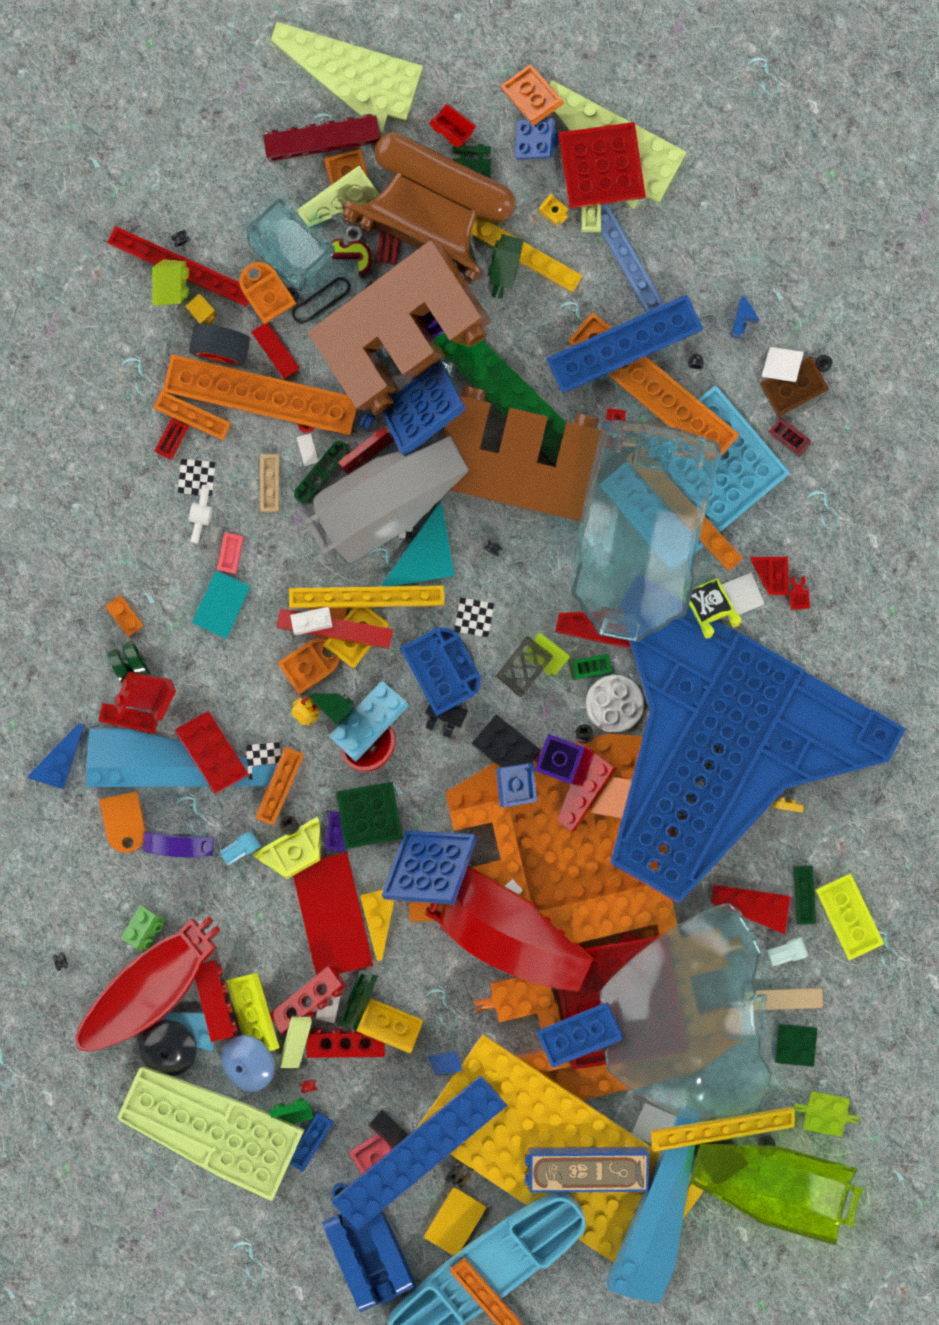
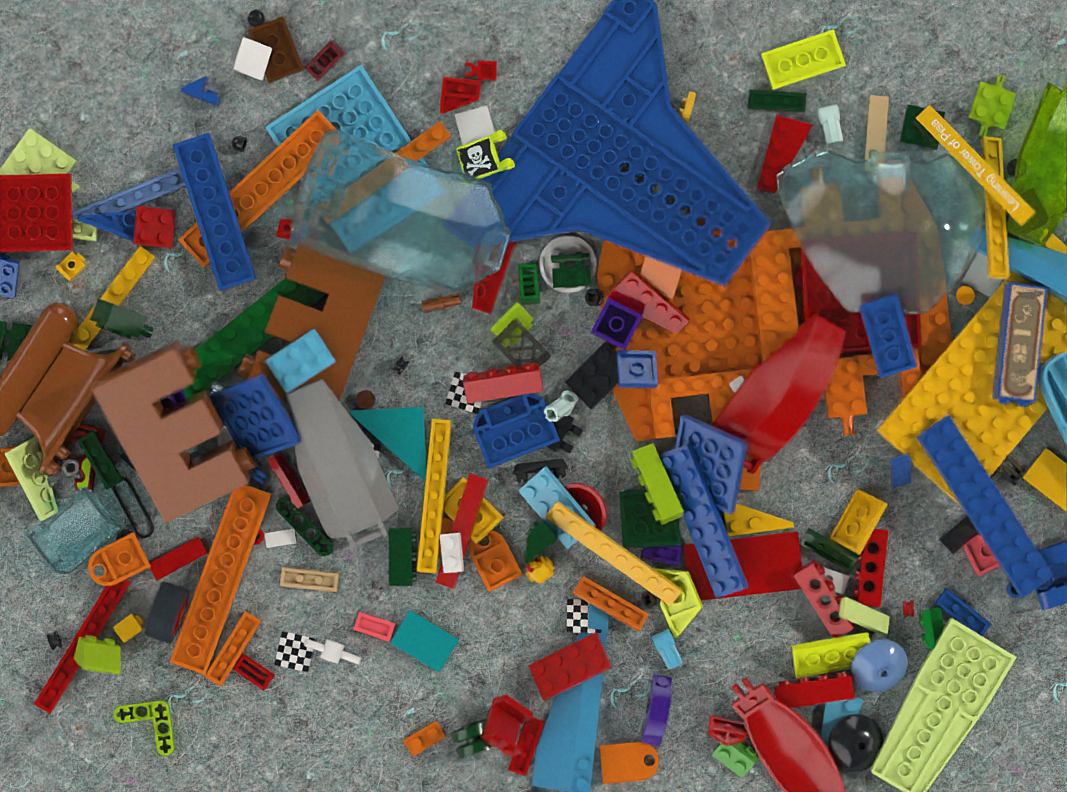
camera: 75 degrees left, 0 degrees up
none -> blue wing [77,210,136,242]
none -> dark green tile [77,430,123,490]
none -> lime beam [114,700,175,756]
none -> red plate [133,206,175,248]
none -> medium azure plate [266,329,336,393]
none -> copper tile [356,390,376,409]
none -> dark green brick [389,528,417,586]
none -> dark orange pin [421,293,461,313]
none -> brick [463,362,543,404]
none -> black piece [513,459,568,483]
none -> light aqua piece [544,391,578,422]
none -> yellow plate [545,501,682,606]
none -> dark green plate [551,251,592,288]
none -> lime brick [630,443,684,525]
none -> blue plate [659,443,748,598]
none -> red slope [708,715,747,746]
none -> yellow tile [916,104,1036,226]
none -> light orange tile [955,286,975,305]

